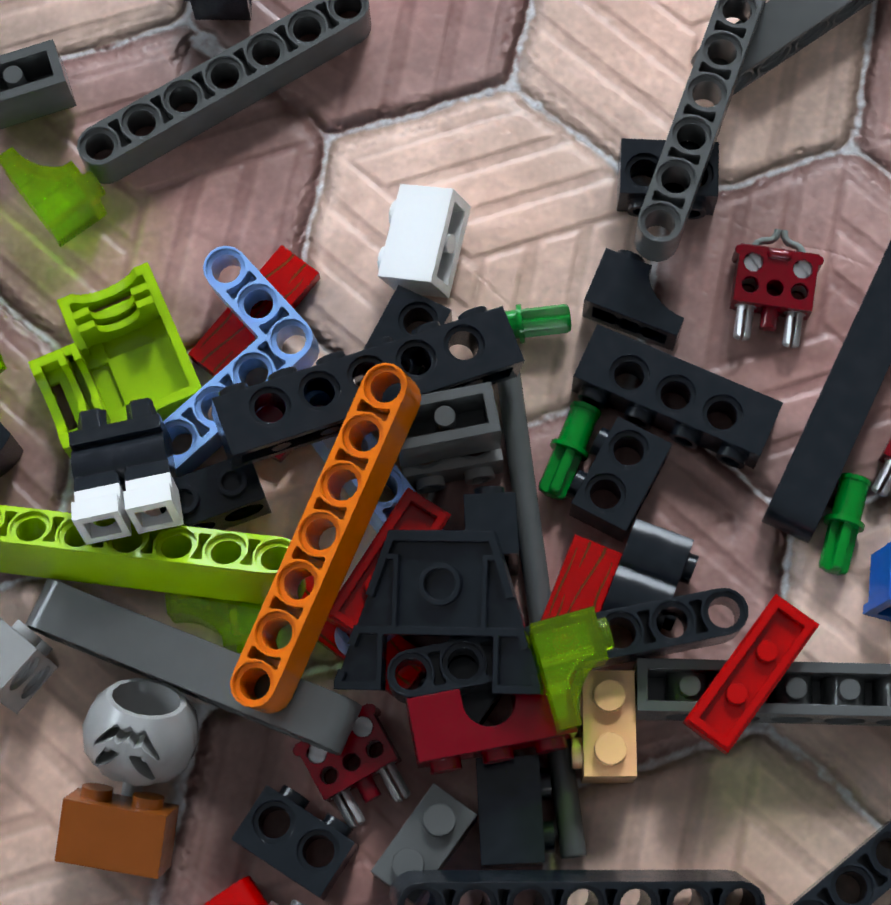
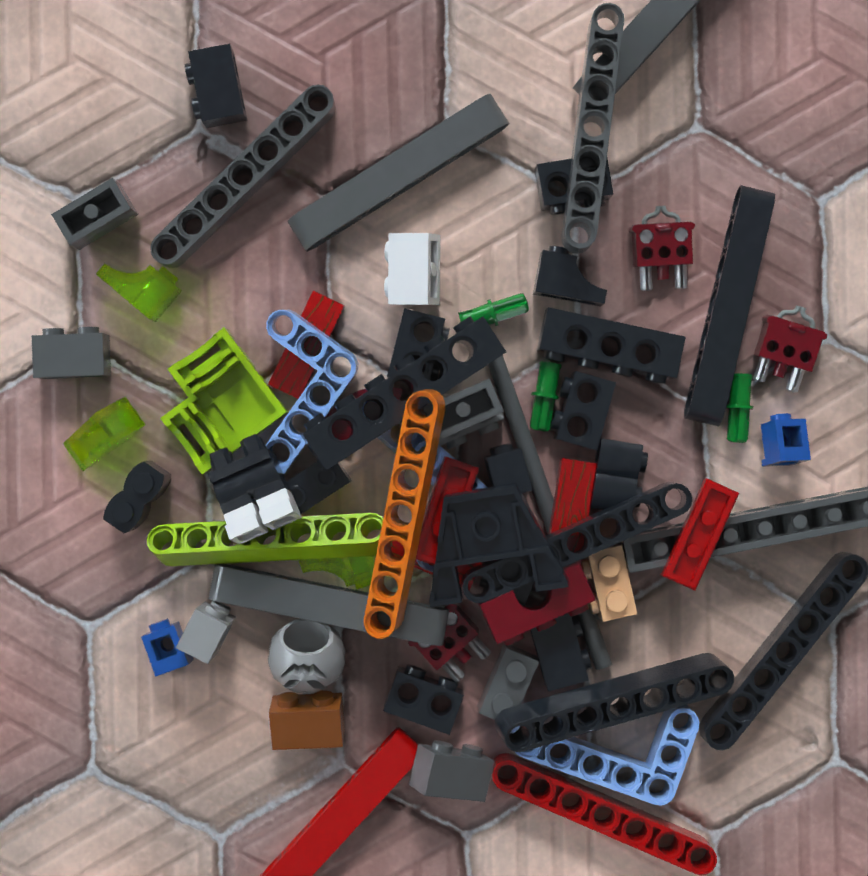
camera: 15 degrees left, 15 degrees up
clear neon green arch [528,606,614,734] -> none
none -> dark grey beam [287,94,510,252]

